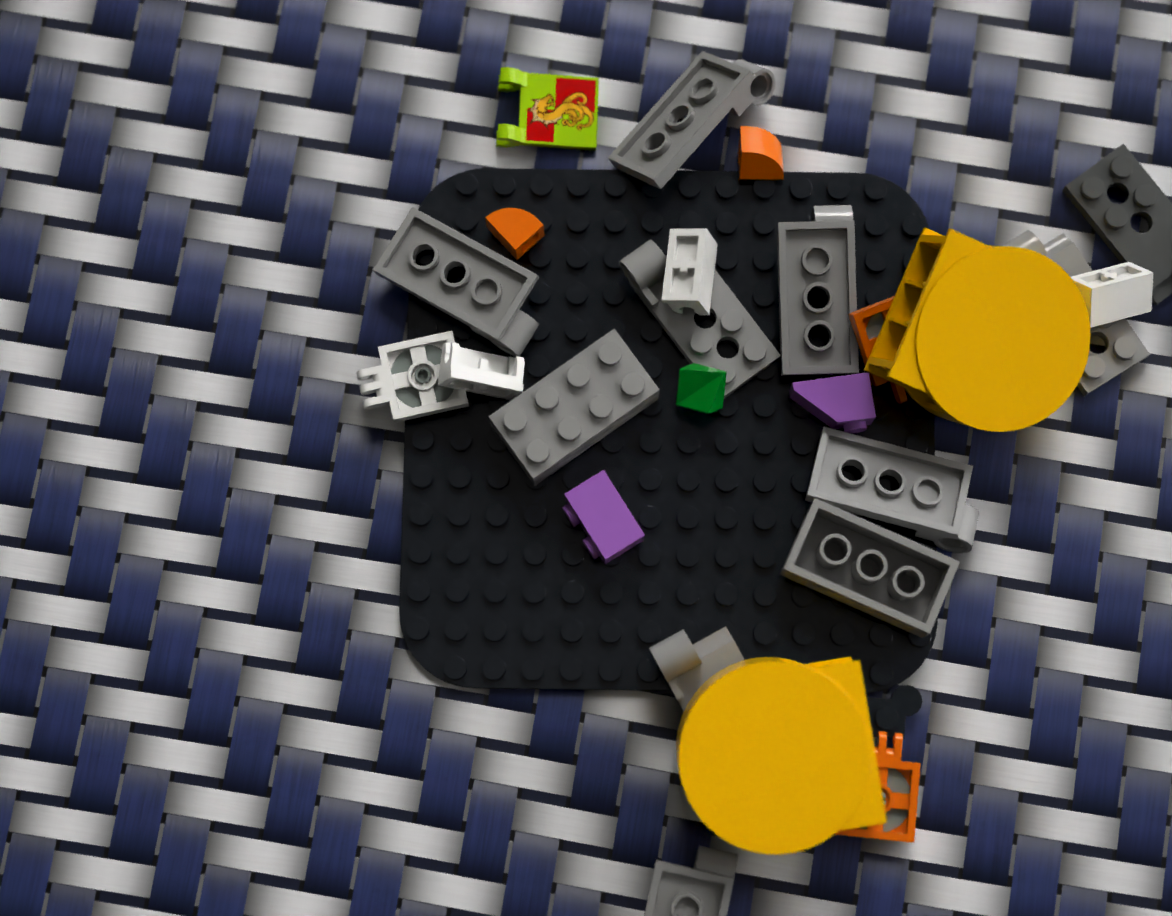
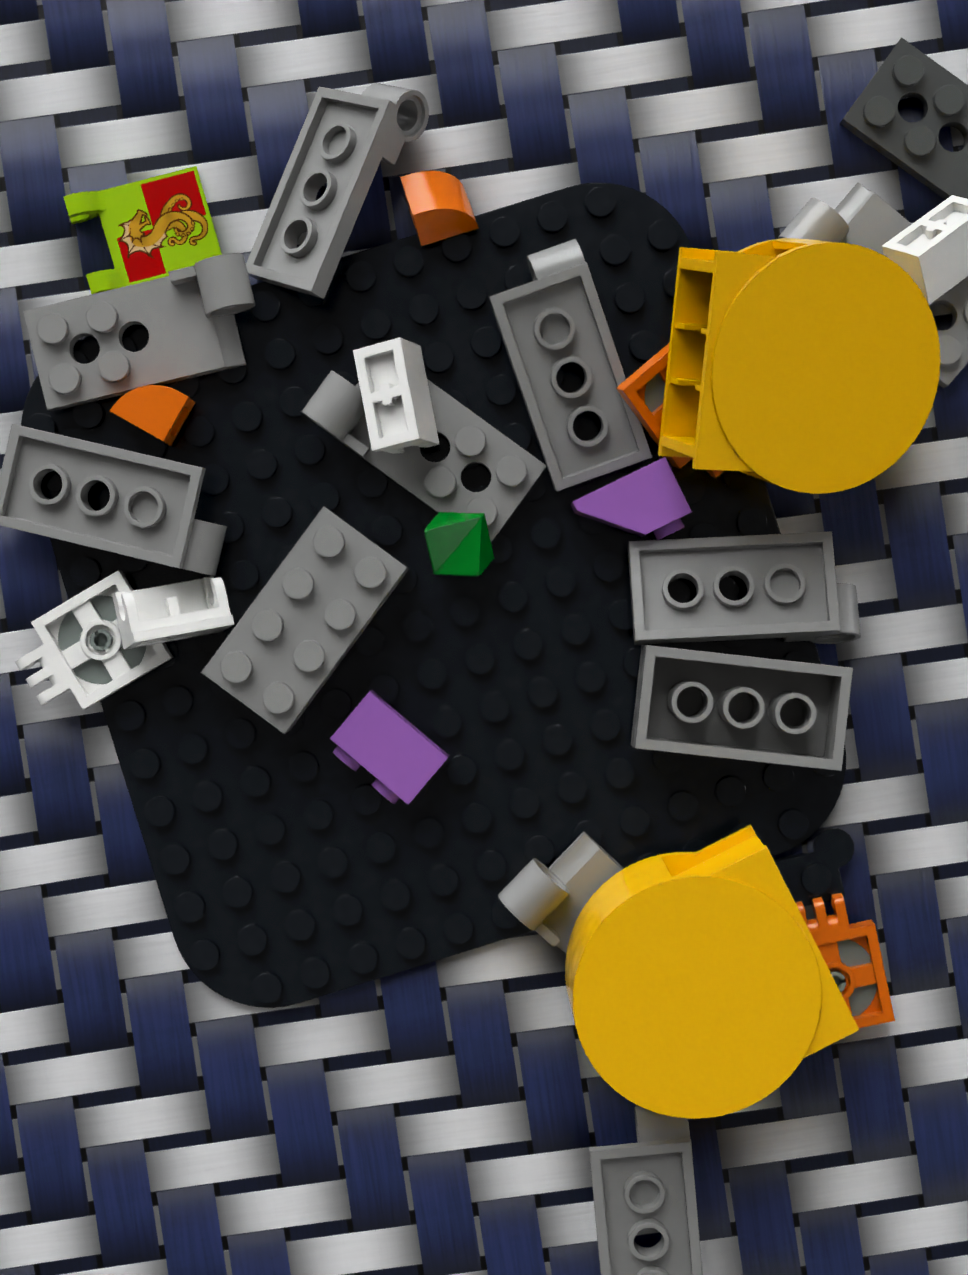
camera: 20 degrees left, 10 degrees up
none -> light grey hinge [23,253,255,412]

